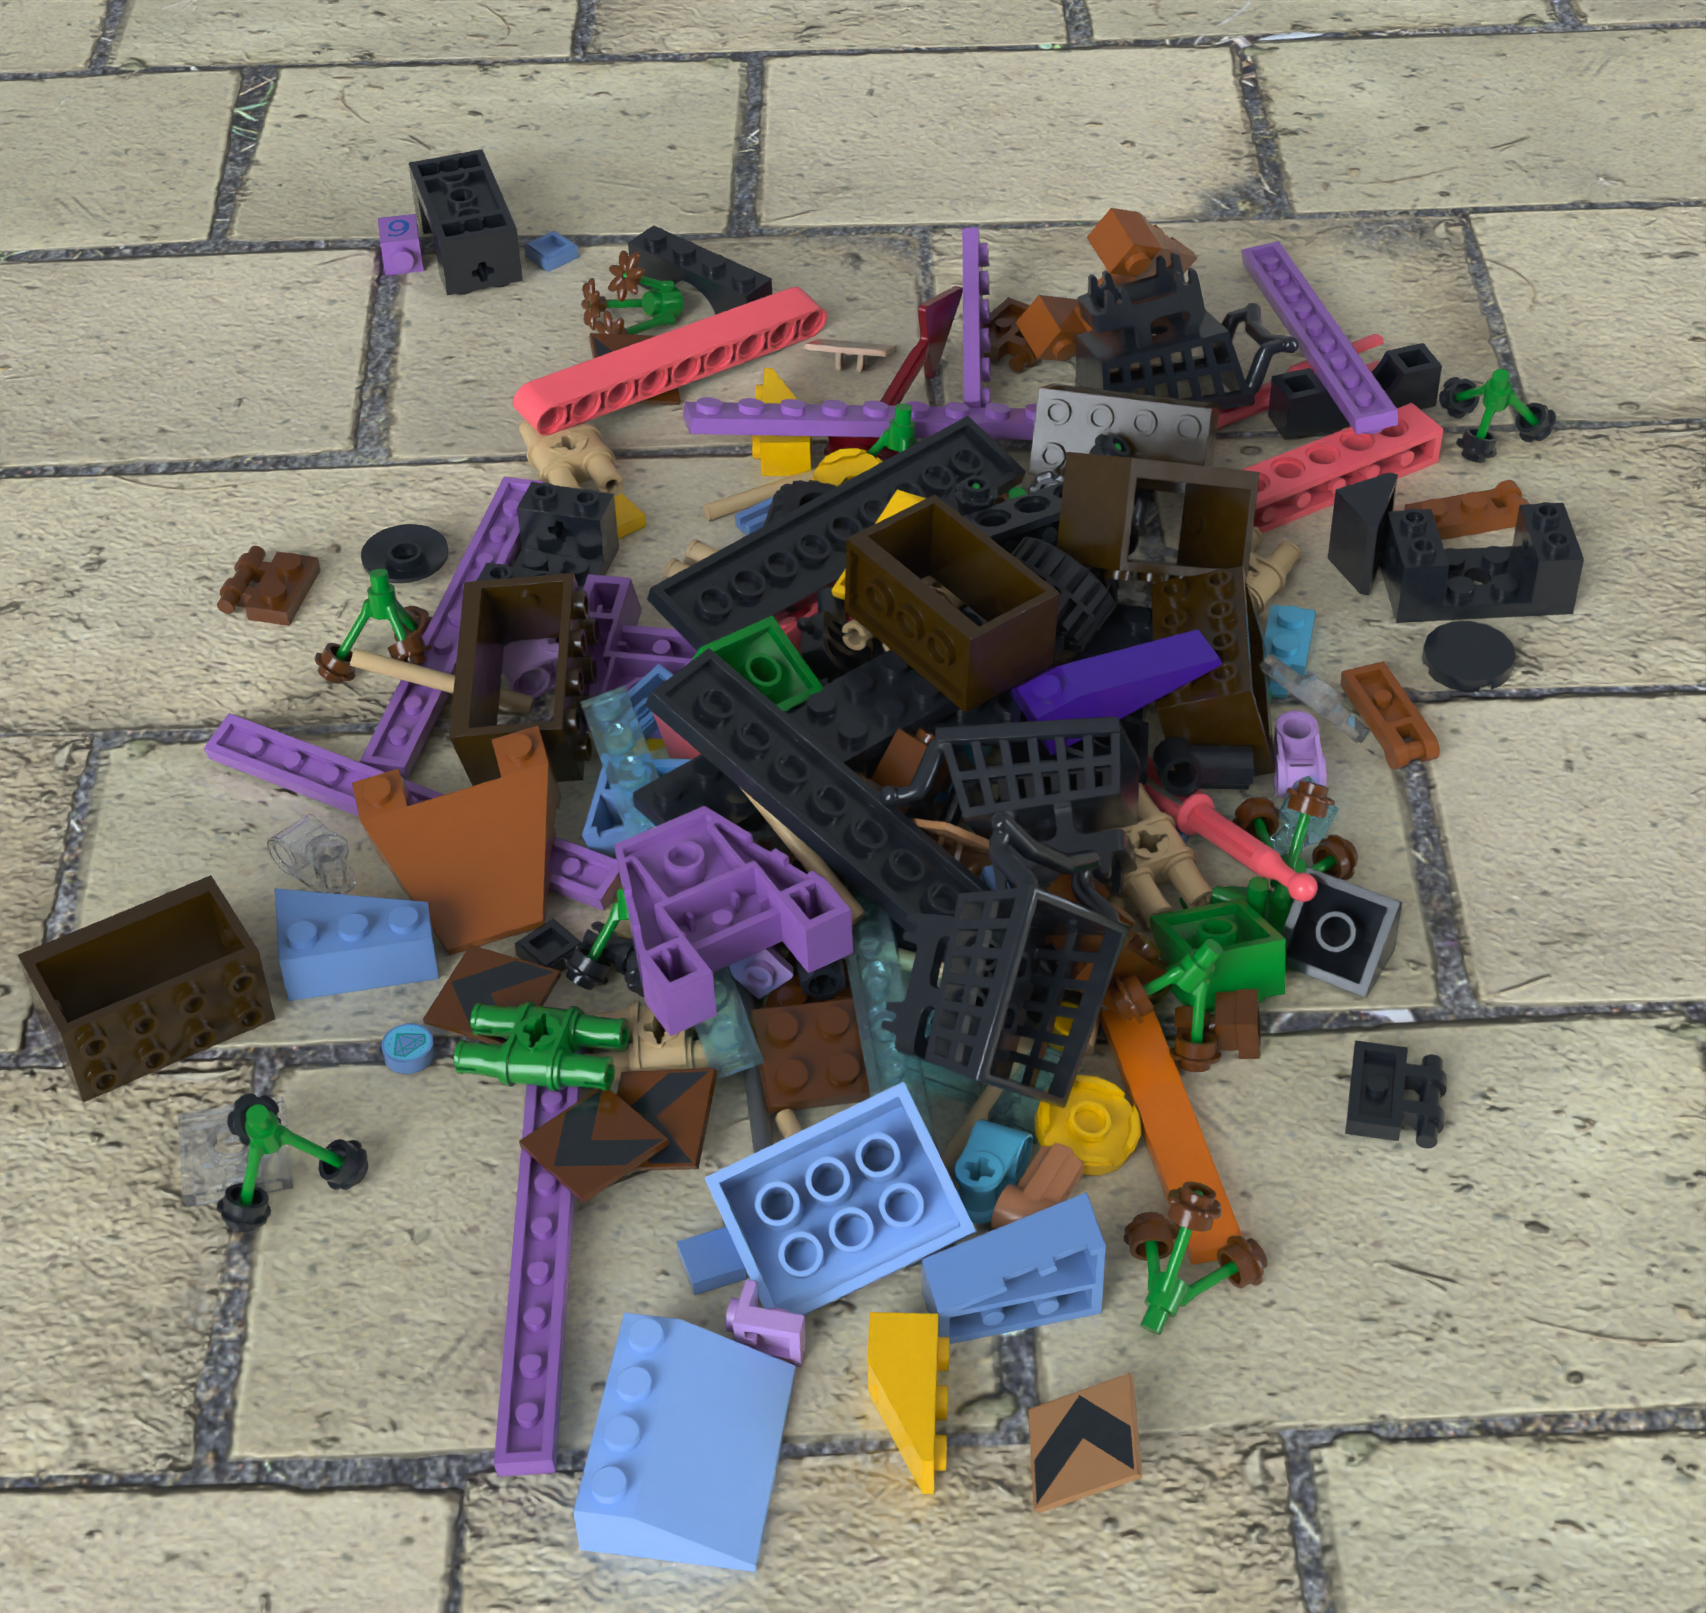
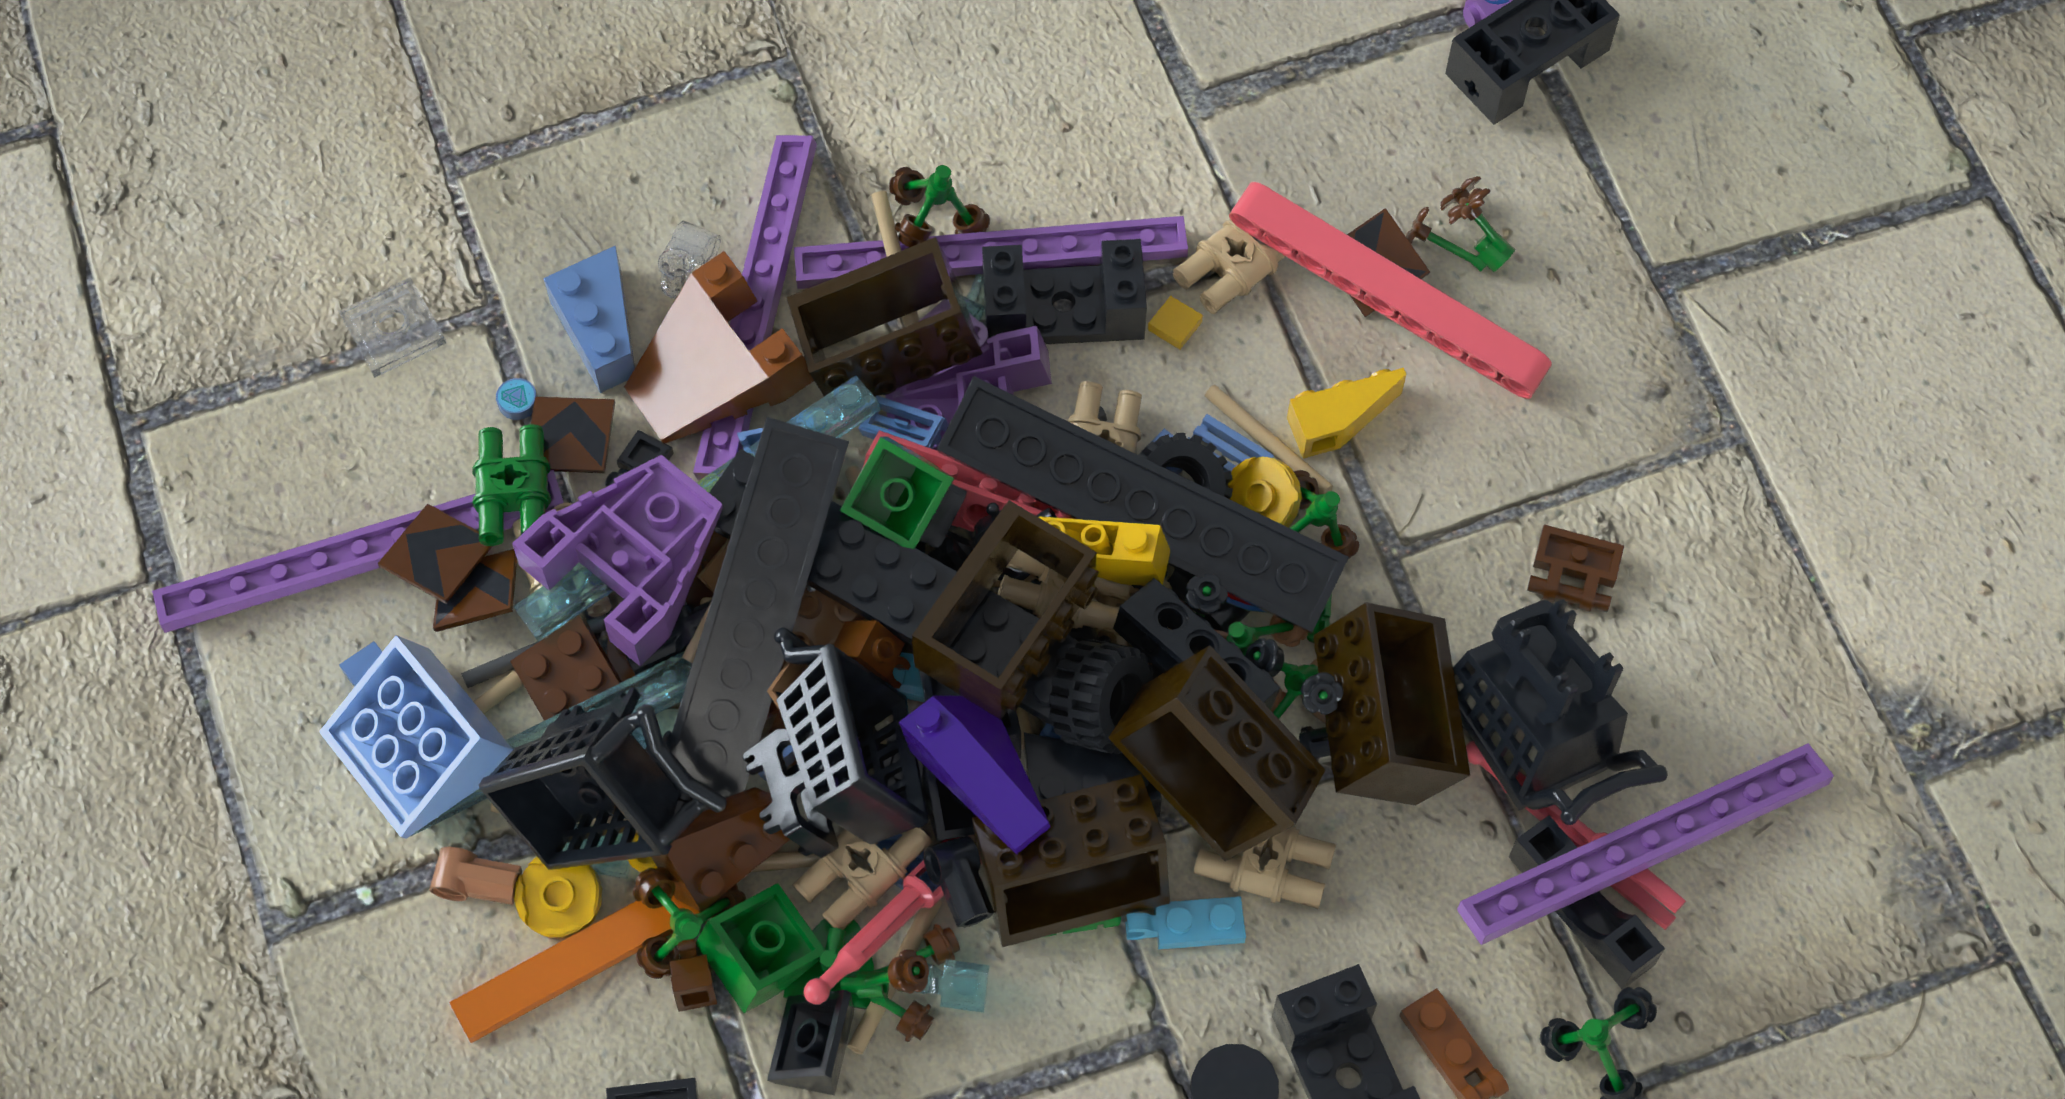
camera: 70 degrees right, 20 degrees up
dark brown hose [18,875,275,1103] -> none
reddish brown plate [217,546,321,626] -> none
black plant [217,1093,368,1232] -> none
black dish [361,524,449,583] -> none
medium blue tile [524,231,579,272] -> none
light blue slope [573,1313,796,1572] -> none
black arch [628,226,772,315] -> none
medium lavender plate [683,397,1037,440] -> none
lavender bracket [726,1279,806,1367] -> none
medium nougat piece [805,339,897,372] -> none
dark red piece [824,286,963,461] -> none
yellow slope [867,1312,949,1494] -> none
medium blue wedge [922,1192,1106,1344] -> none
medium azure piece [954,1119,1033,1224] -> none
medium lavender plate [962,227,992,408] -> none
dark orange wedge [1016,208,1197,361] -> none
medium nougat piece [1028,1373,1142,1513] -> none
plant [1123,1182,1268,1335] -> none
coral brick [1242,403,1443,533] -> none
clear piece [1260,653,1371,744] -> none
lavender piece [1273,710,1327,798] -> none
black slope [1328,473,1398,596] -> none
dark orange plate [1340,661,1440,770] -> none

